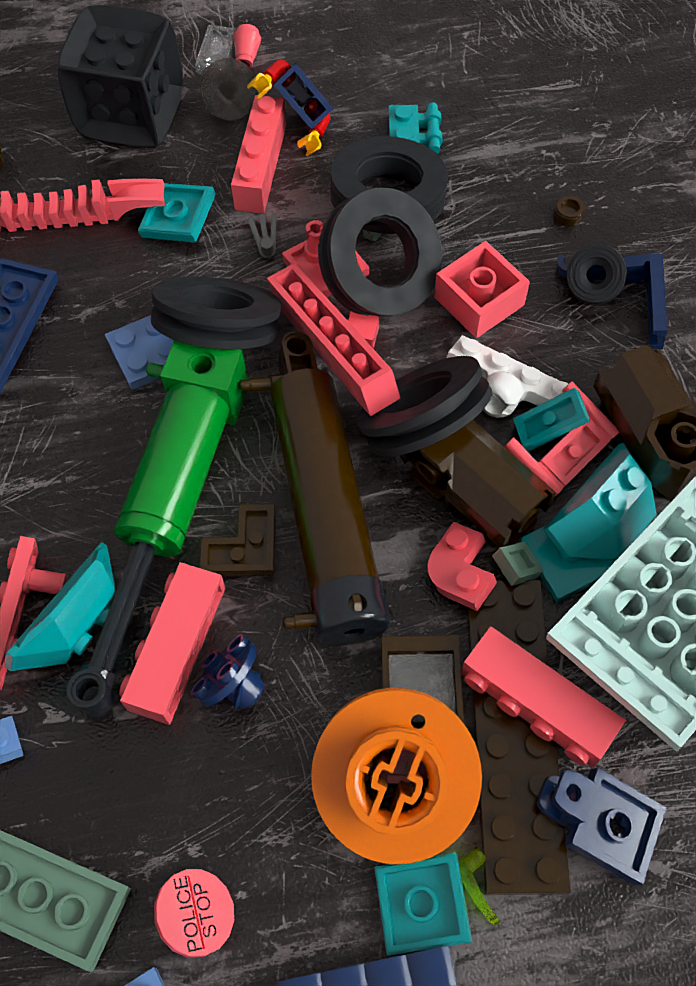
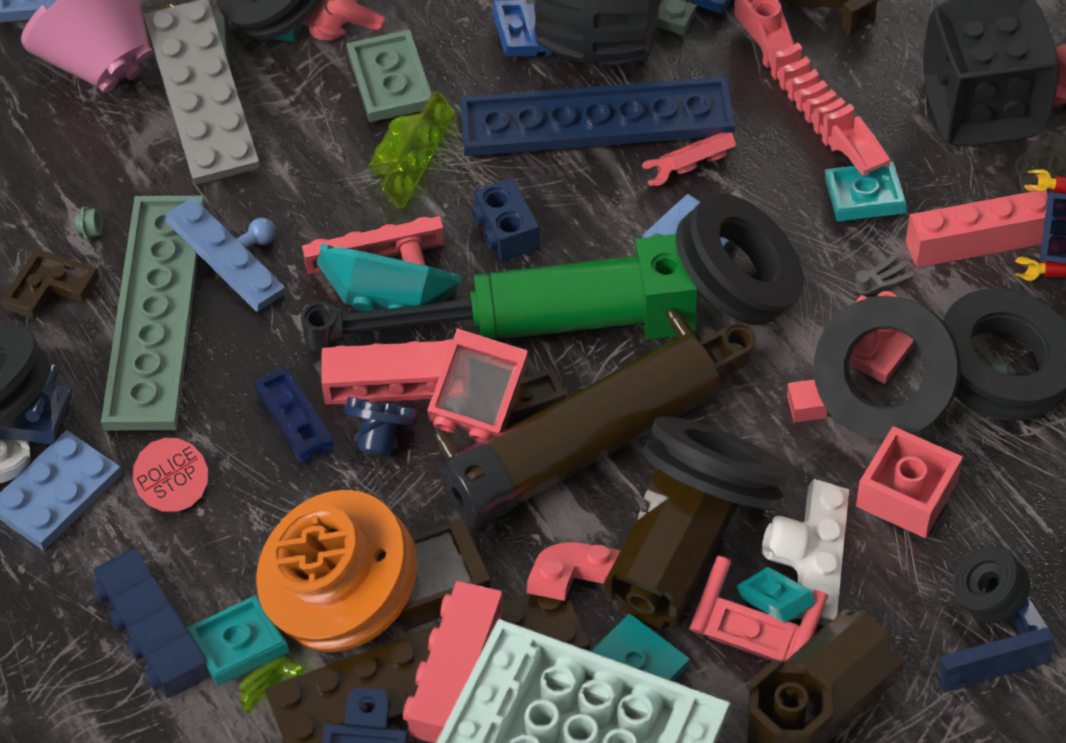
camera: 70 degrees right, 10 degrees down
coral brick [267,263,401,416] -> none
sand green plate [492,542,544,586] -> none
teal wedge [543,443,657,560] -> none
none -> clear blue plate [253,366,334,462]
none -> window [427,329,529,442]
none -> dark blue brick [471,178,540,262]
none -> coral plate [642,133,736,186]

